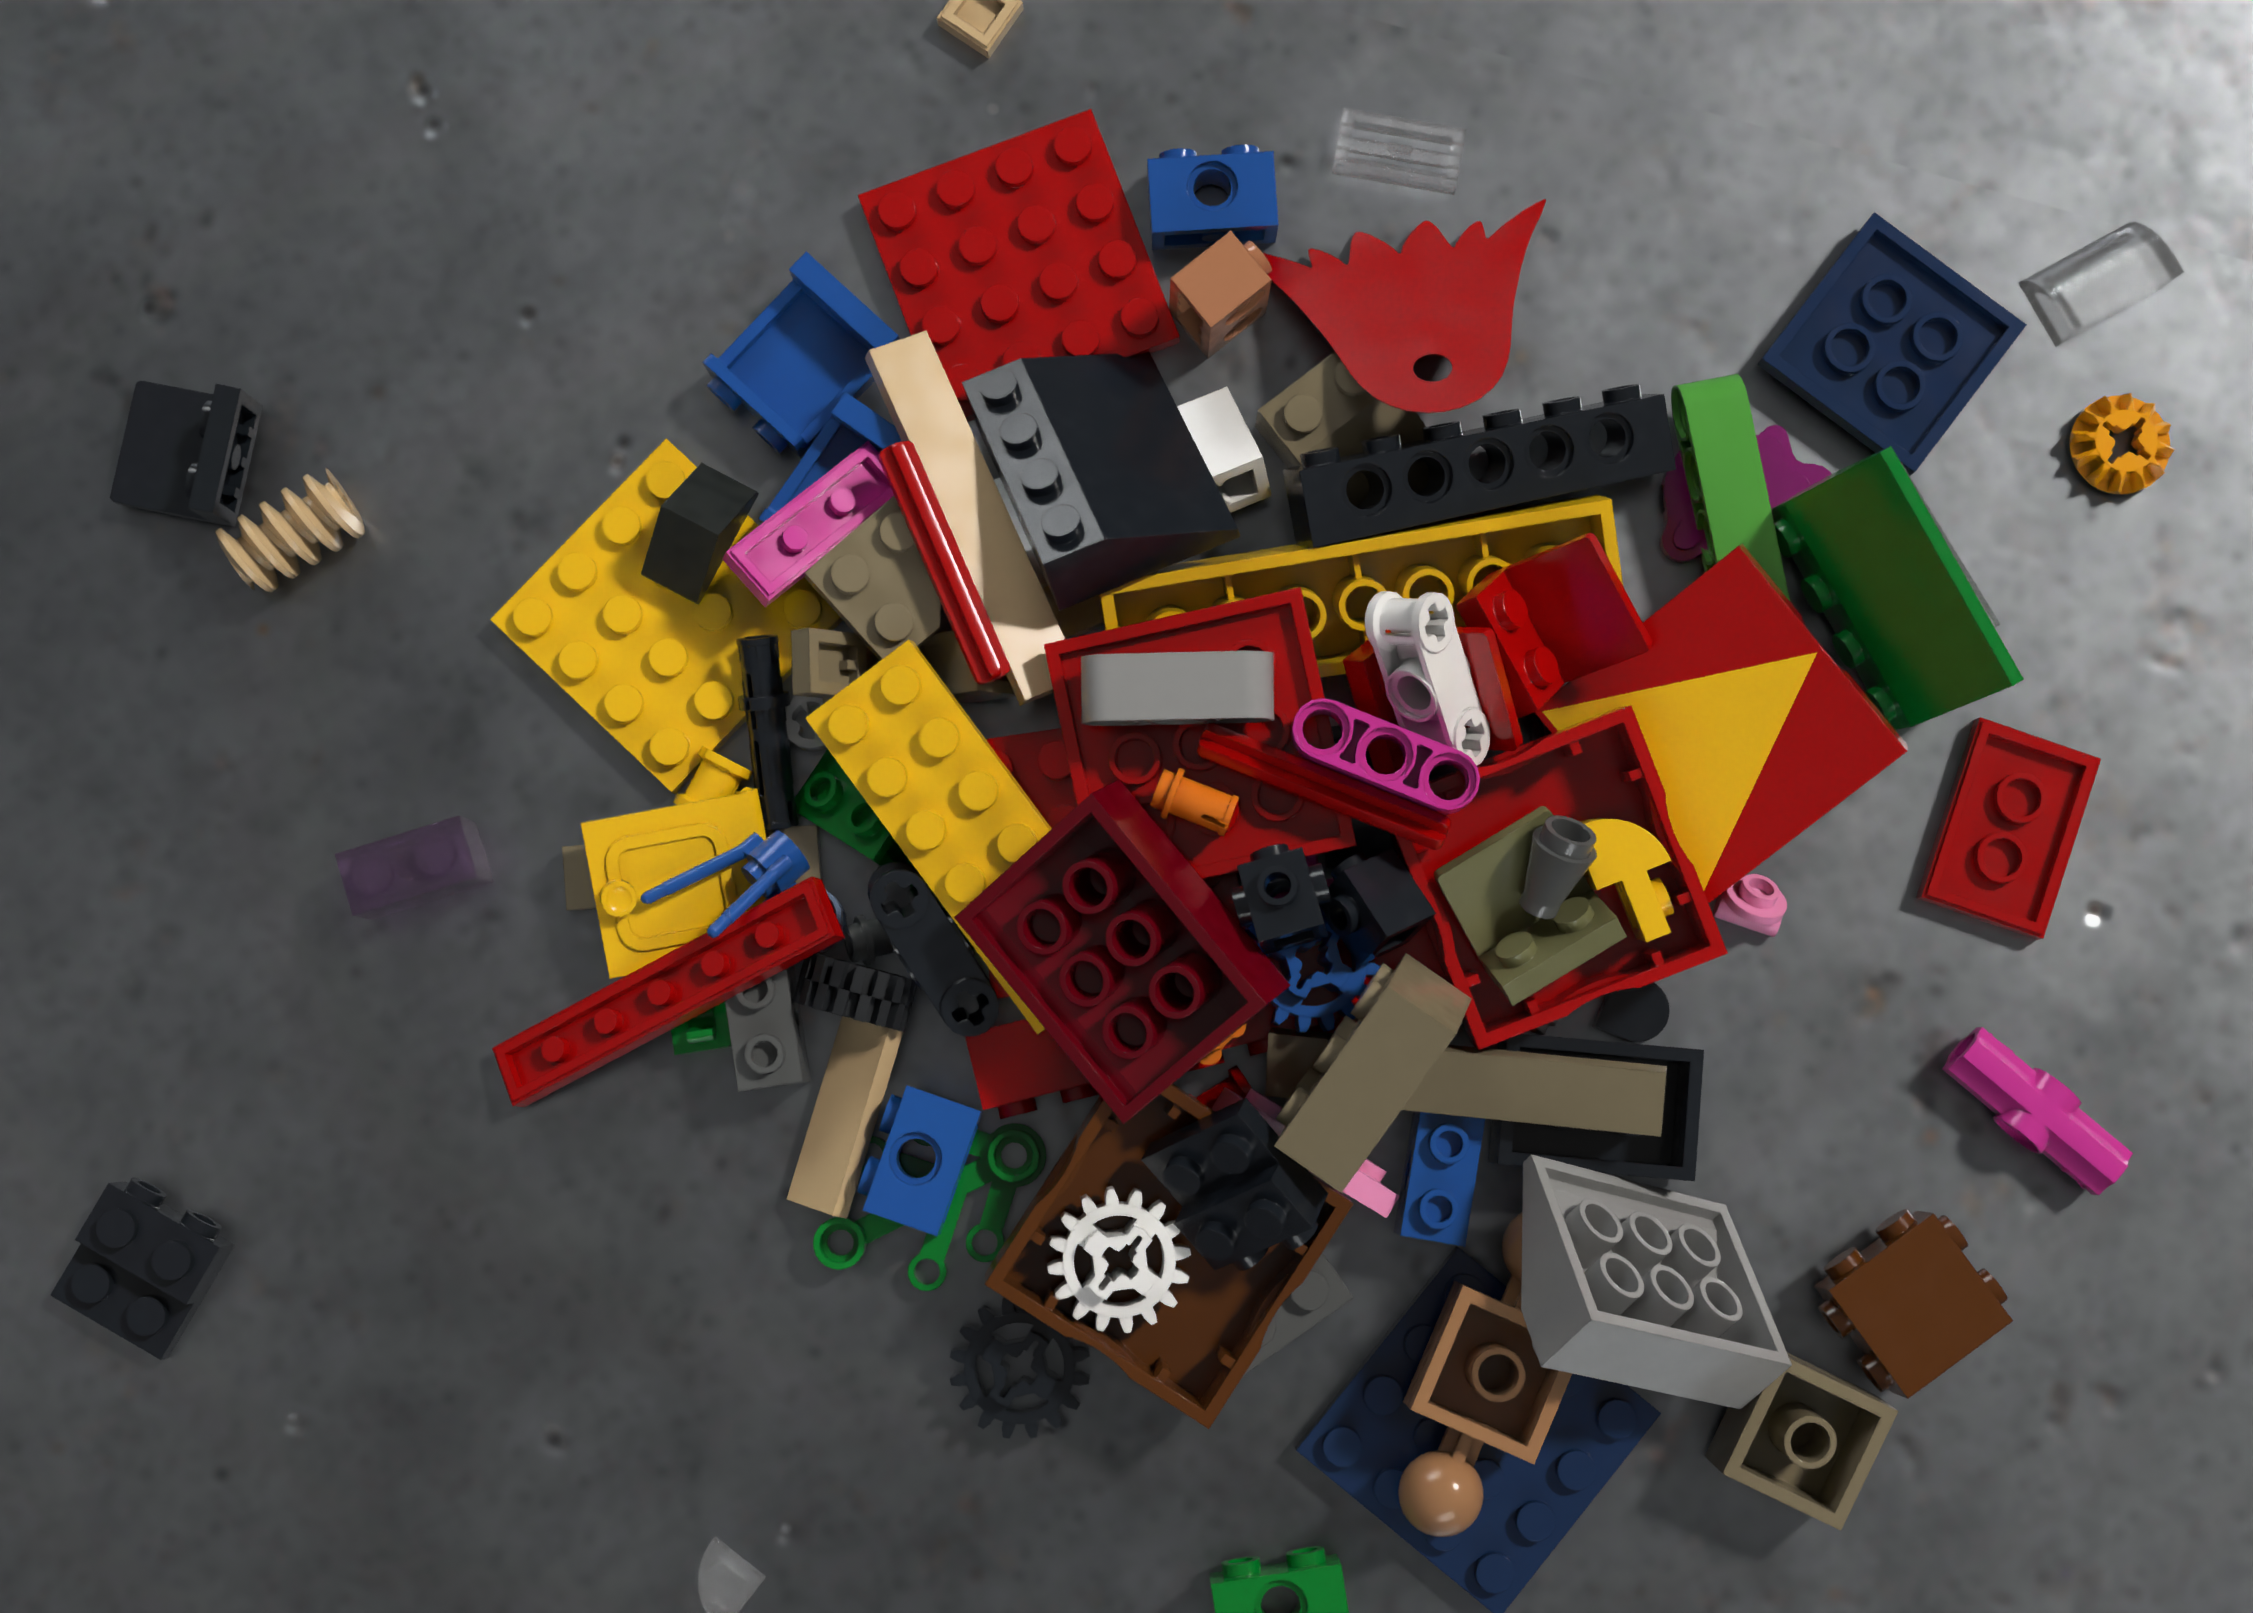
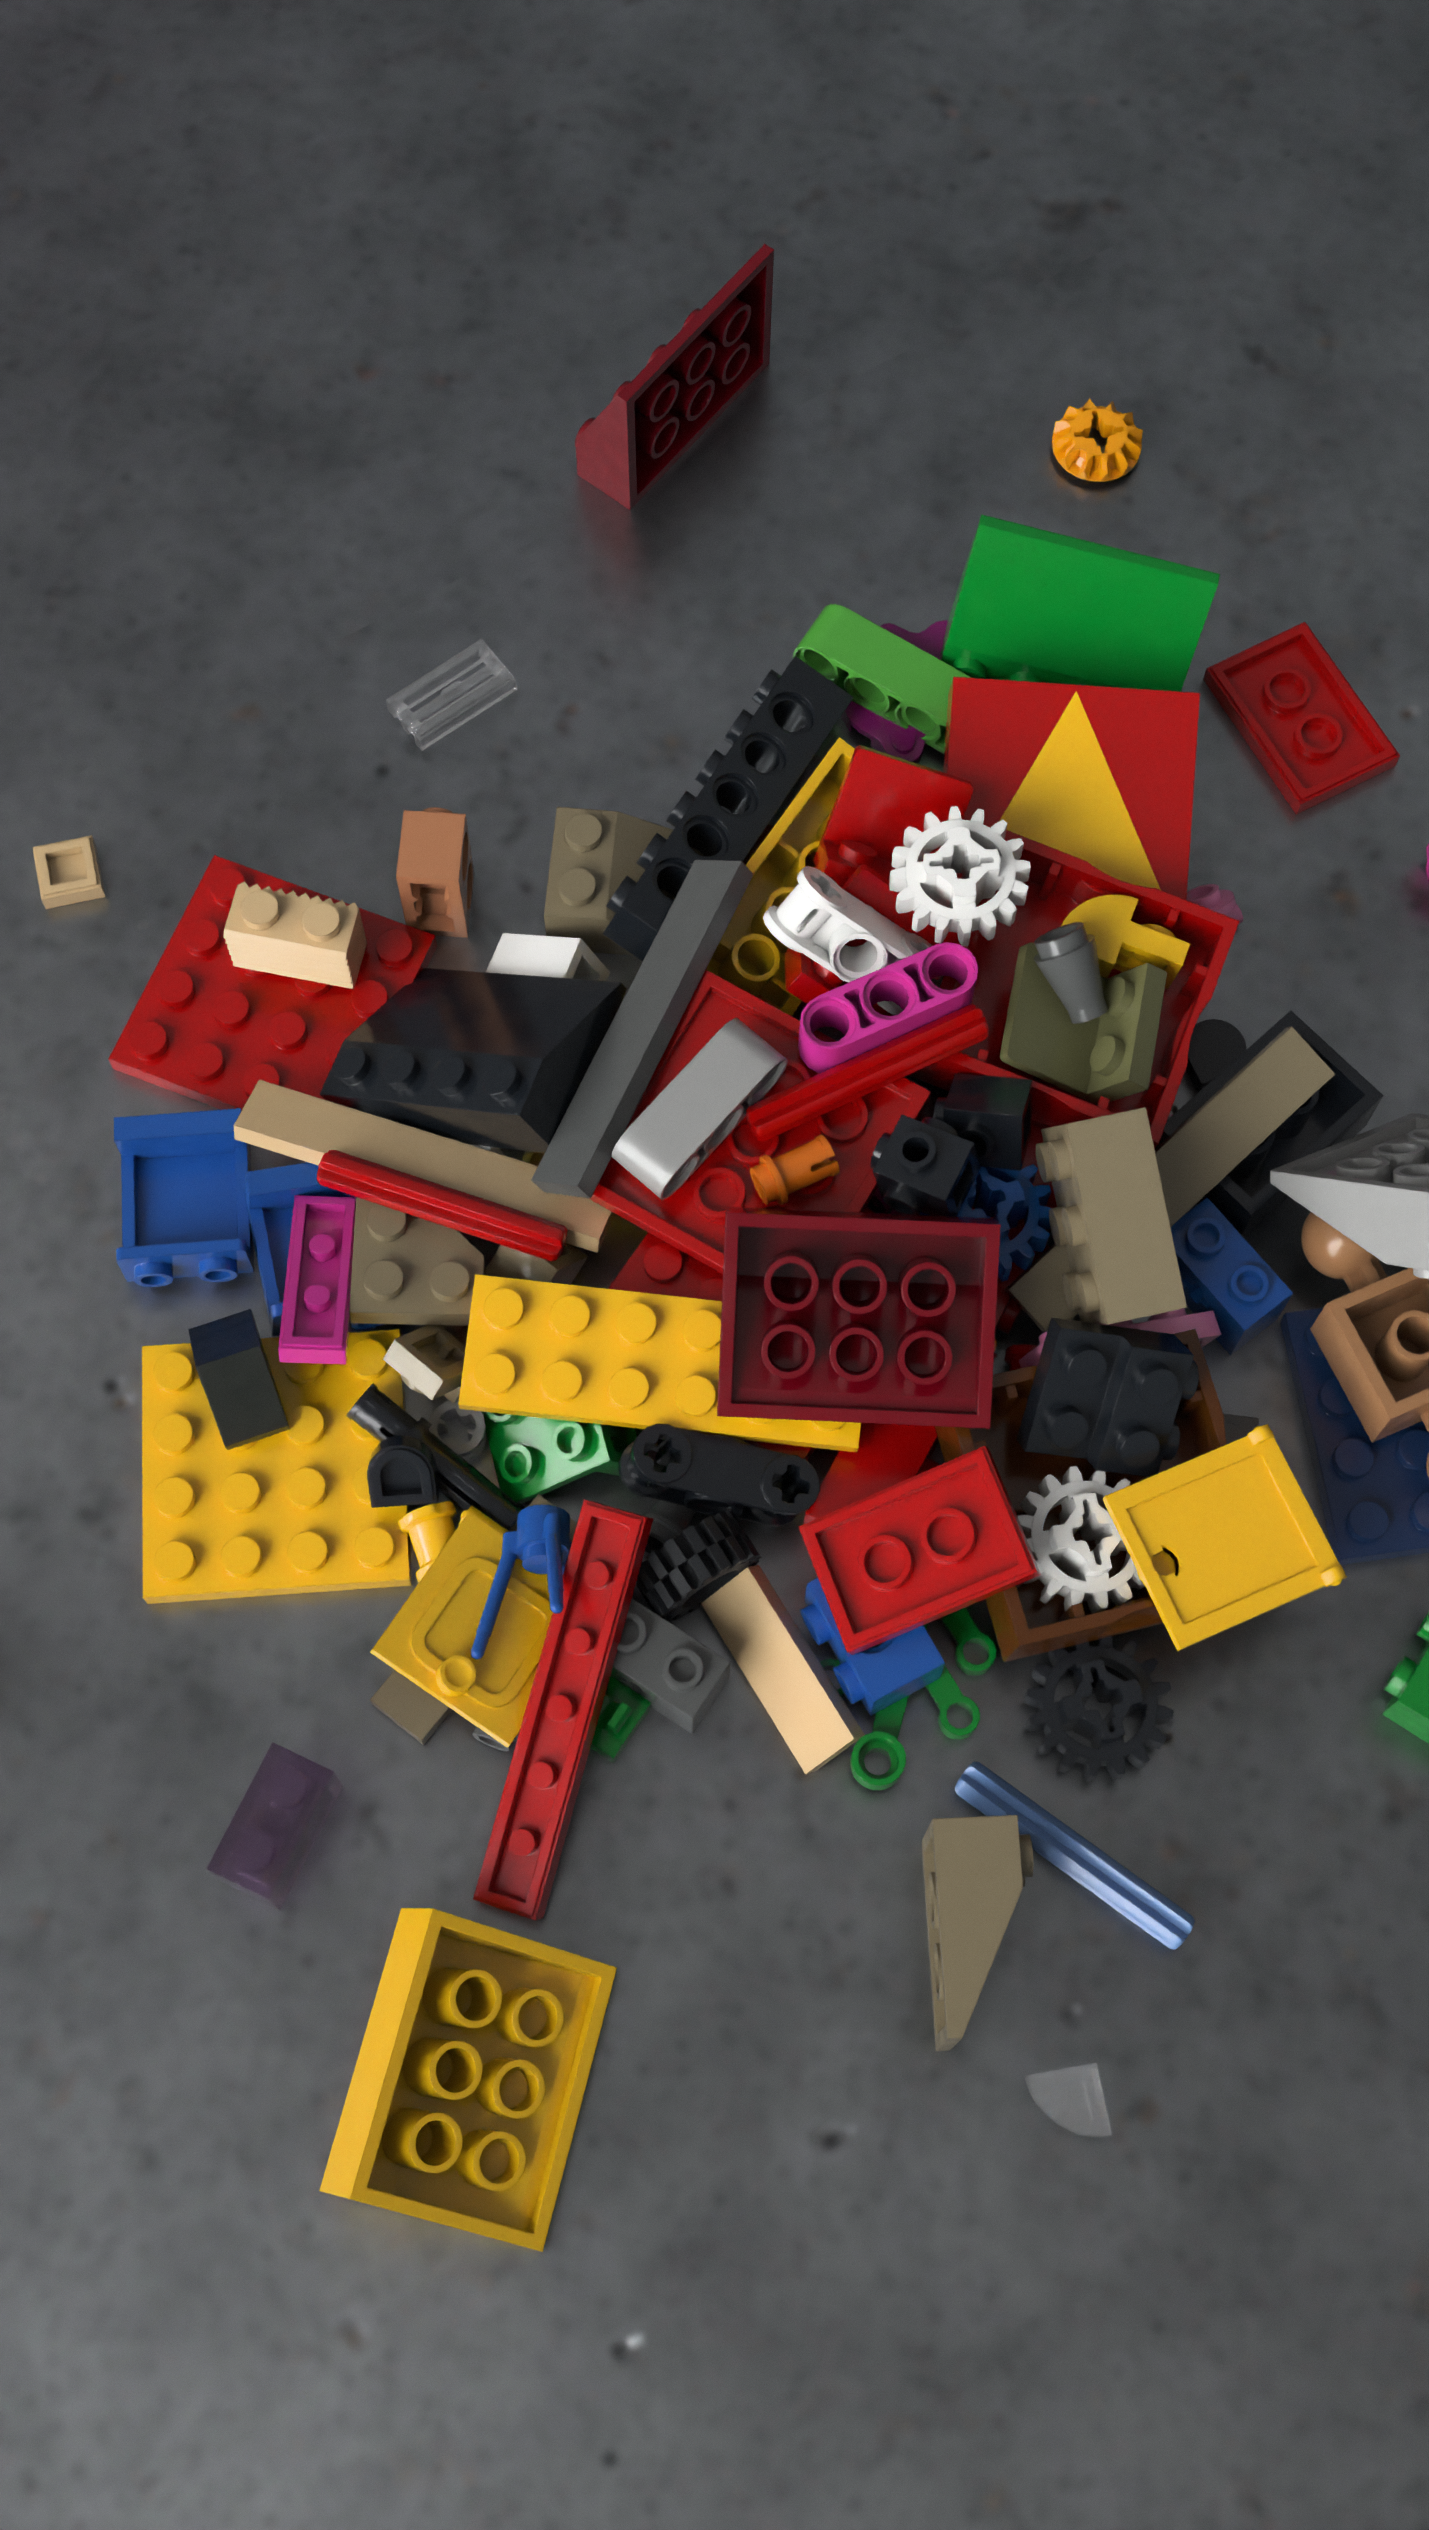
camera: 50 degrees left, 15 degrees down
black plate [50,1177,235,1360] -> none
blue brick [1147,144,1279,250] -> none
red piece [1263,199,1546,413] -> none
dark blue plate [1757,212,2027,477] -> none
clear brick [2018,222,2185,347] -> none
none -> tan brick [223,881,367,989]
none -> yellow slope [319,1908,617,2252]
none -> black tile [367,1435,440,1508]
none -> dark grey tile [531,860,753,1199]
none -> dark red slope [575,244,774,510]
none -> red tile [799,1446,1041,1655]
none -> white gear [889,806,1031,946]
none -> dark tan slope [922,1815,1034,2051]
none -> medium blue axle [955,1761,1195,1949]
none -> yellow container [1102,1424,1347,1651]

